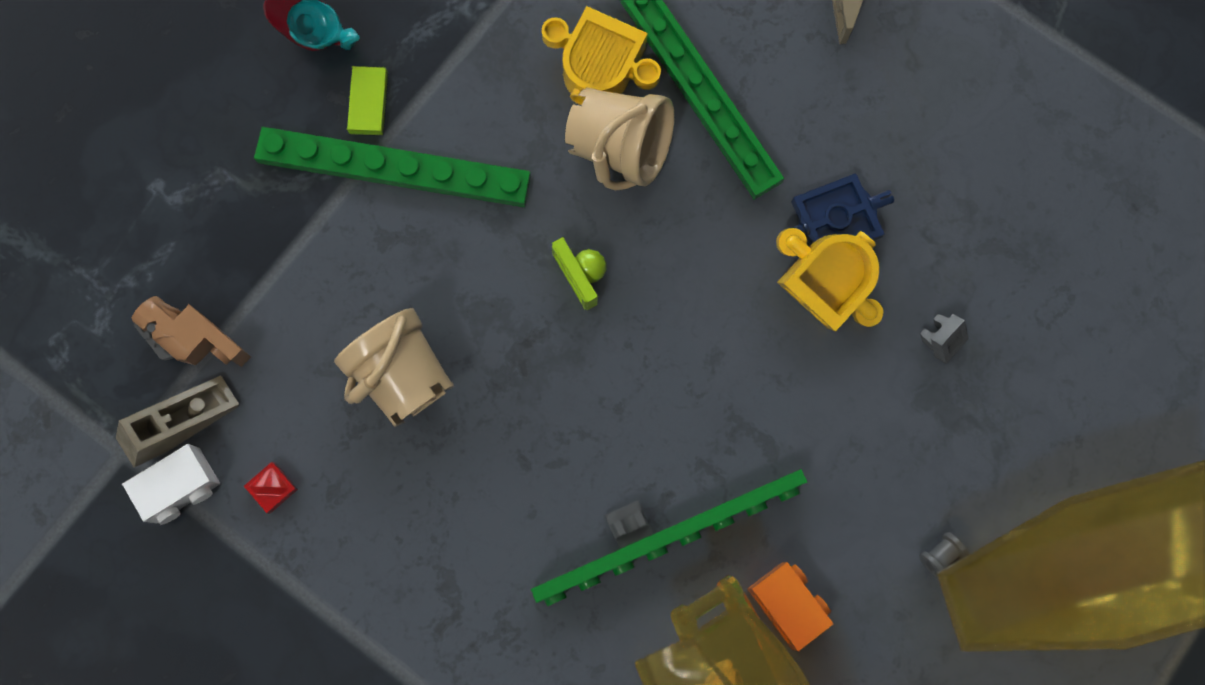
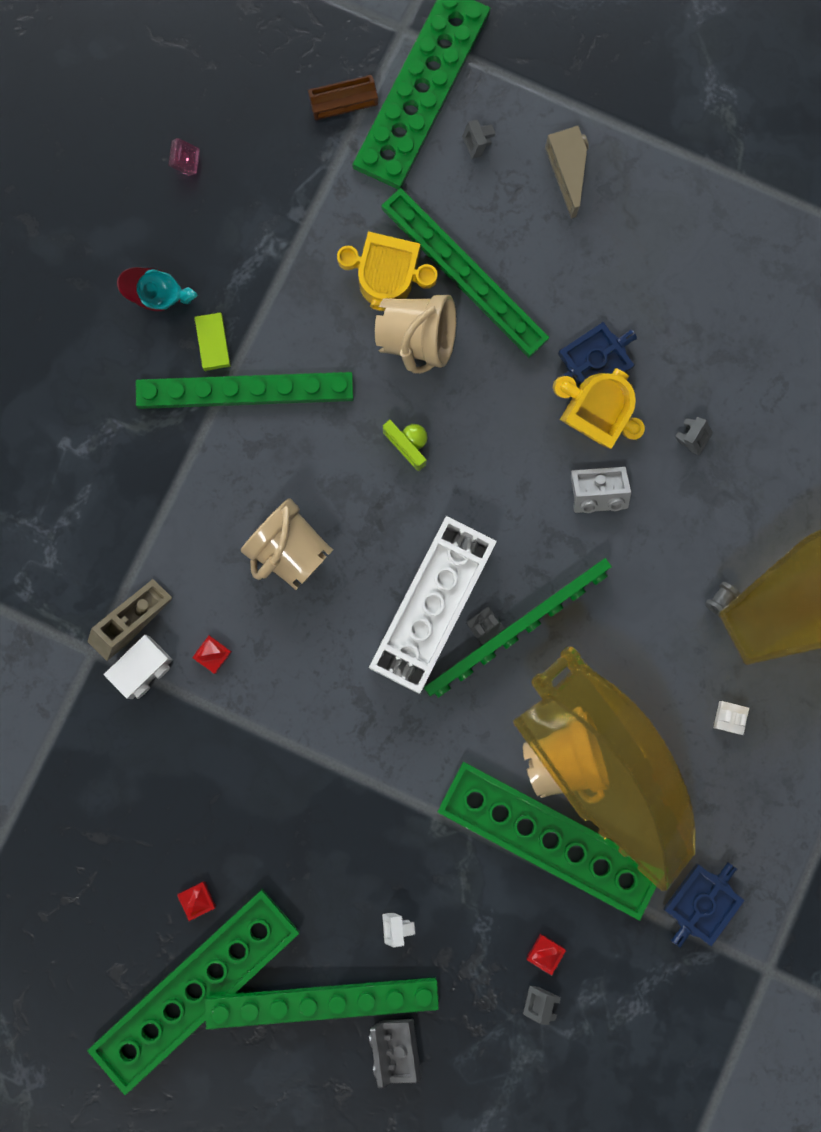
camera: 10 degrees left, 5 degrees up
medium nougat plate [131,296,251,367] -> none
orange brick [747,562,834,651] -> none
none -> white plate [369,516,497,694]
none -> light grey bracket [571,467,631,513]

